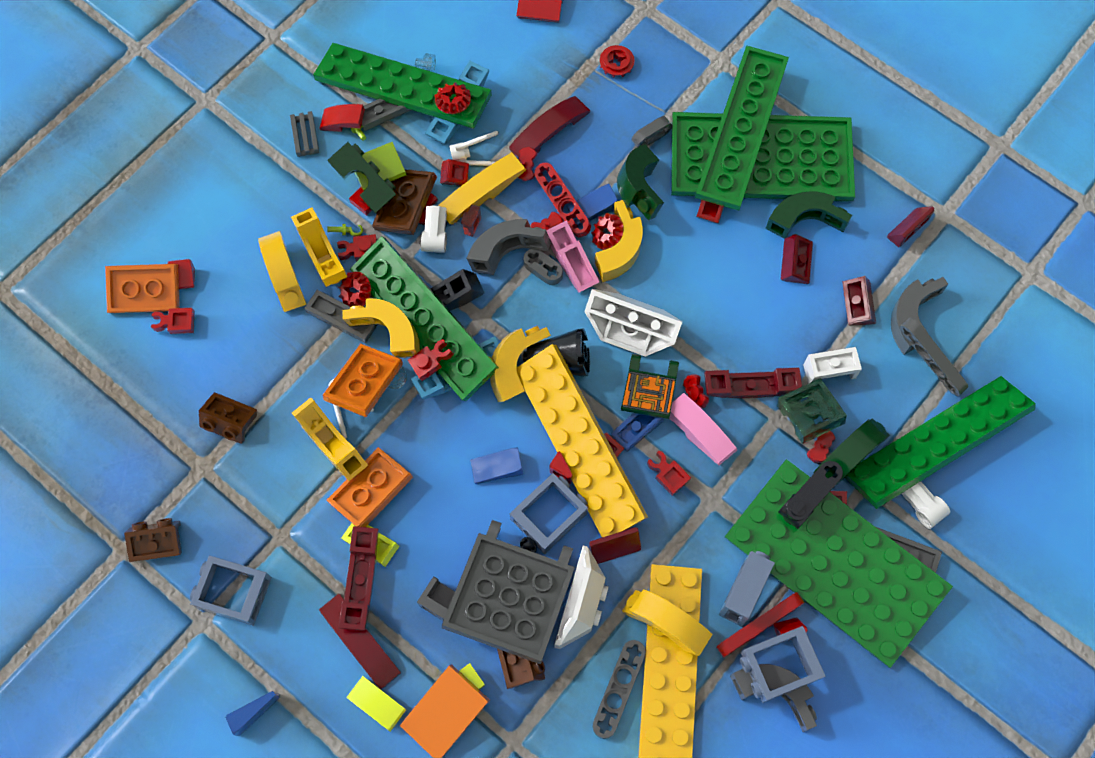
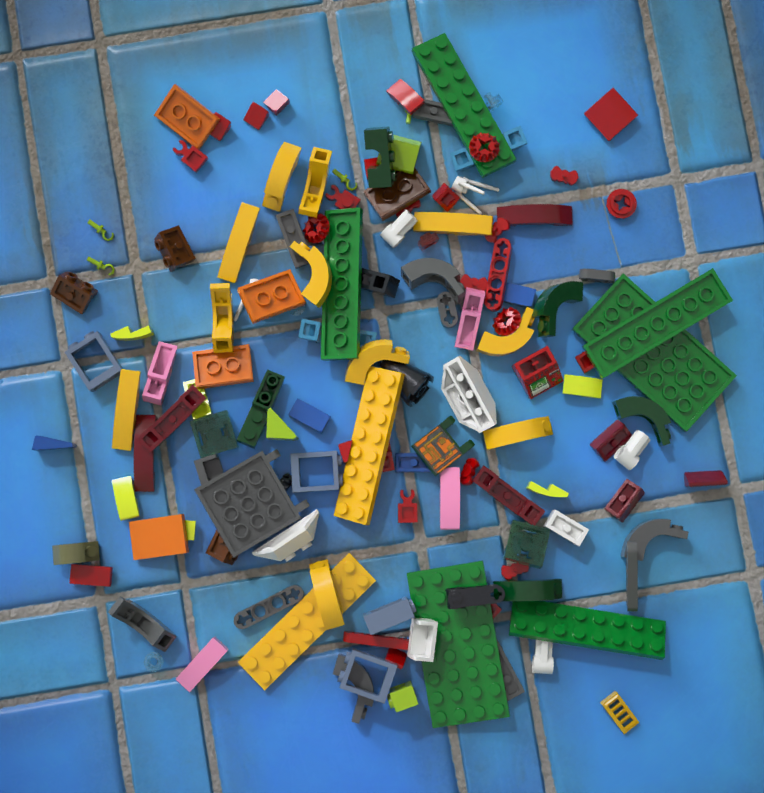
camera: 30 degrees right, 15 degrees up
dark grey tile [290,111,319,157] -> none
red plate [408,339,454,381] -> none
dark red slope [589,527,641,564] -> none
none -> lime hand [87,219,114,241]
none -> lime hand [87,256,115,275]
none -> neon yellow slope [110,325,154,341]
none -> yellow slope [112,369,141,451]
none -> bright pink slope [142,341,178,406]
none -> brick [190,410,239,458]
none -> yellow slope [217,202,260,283]
none -> dark green slope [237,369,285,449]
none -> red slope [243,102,269,130]
none -> slope [263,89,290,116]
none -> lime slope [266,407,298,441]
none -> lime brick [387,681,419,712]
none -> white panel [407,617,438,662]
none -> yellow arch [483,416,553,450]
none -> red slope [511,346,564,399]
none -> neon yellow slope [526,481,569,497]
none -> red piece [550,166,578,186]
none -> neon yellow slope [562,374,603,399]
none -> yellow slope [600,691,639,734]
none -> white piece [614,430,650,470]

